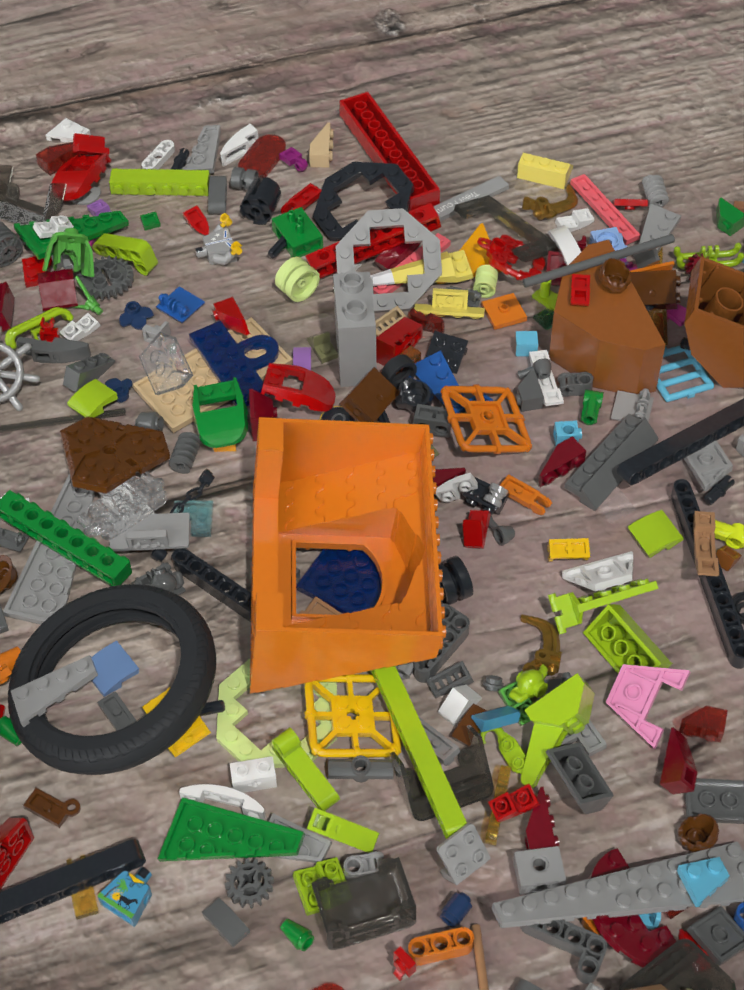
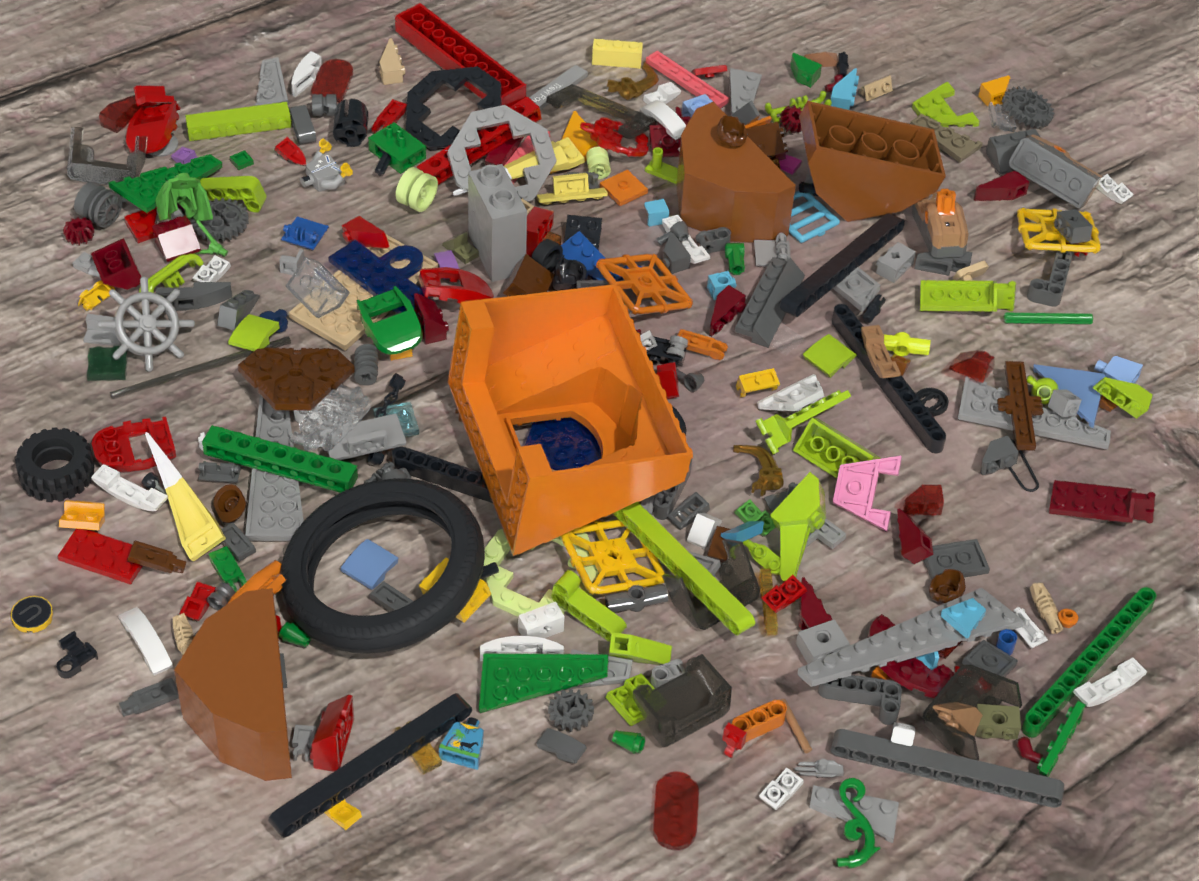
camera: 20 degrees left, 5 degrees down
light grey wing [11,655,98,727] -> none
reddish brown hinge [23,788,81,828] -> none
white slope [33,215,74,238] -> none
red plate [39,317,60,342] -> none
white wing [46,118,91,143] -> none
dark blue plate [119,301,154,330] -> none
dark grey head [135,411,164,431] -> none
white beam [142,140,175,169] -> none
black axle [171,148,190,170] -> none
magenta plate [279,147,308,172] -> none
clear red slope [408,308,445,333] -> none
light grey bracket [437,823,491,885] -> none
dark blue brick [440,892,472,928] -> none
dark grey plate [483,675,504,691] -> none
lime piece [509,664,548,703] -> none
dark grey piece [522,234,675,288] -> none
clear green slope [533,309,554,330] -> none
dark grey slope [546,742,614,814] -> none
red slope [570,274,590,306] -> none
light grey piece [642,175,669,208] -> none

